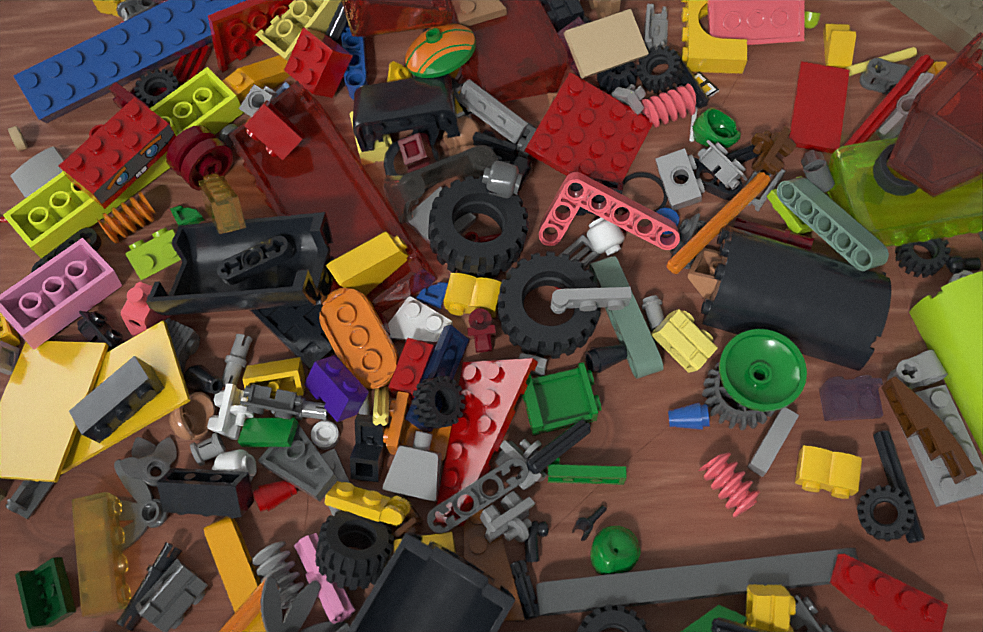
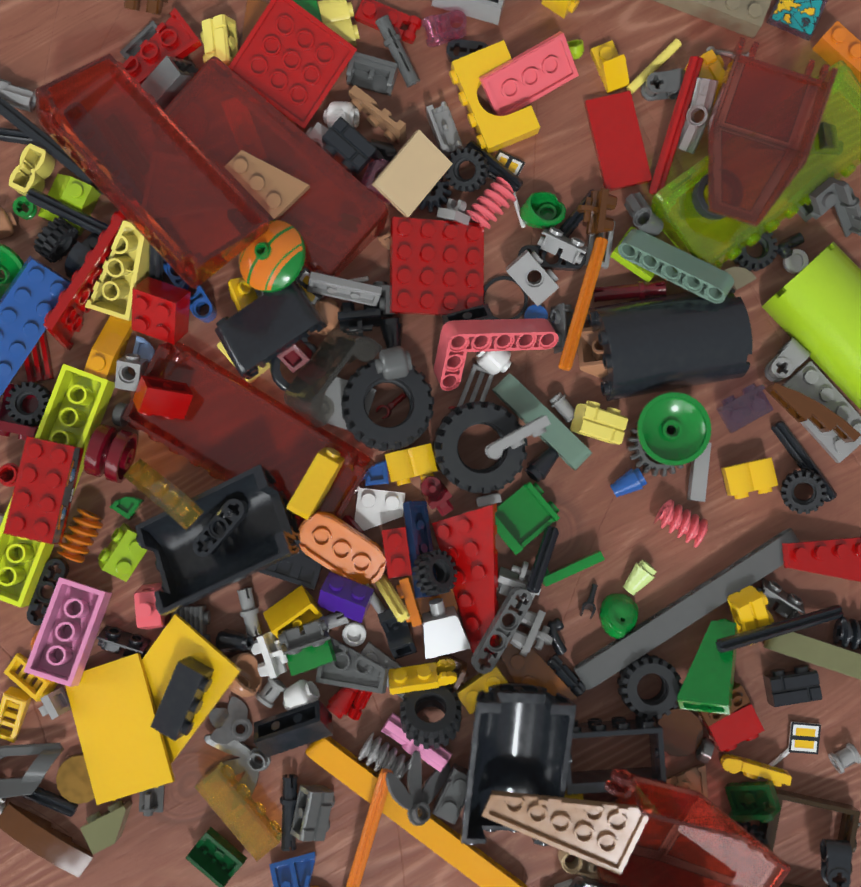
camera: 30 degrees left, 20 degrees up
none -> red axle [347,690,373,721]
none -> yellowish green cone [623,559,657,596]
none -> dark tan tile [724,267,757,291]

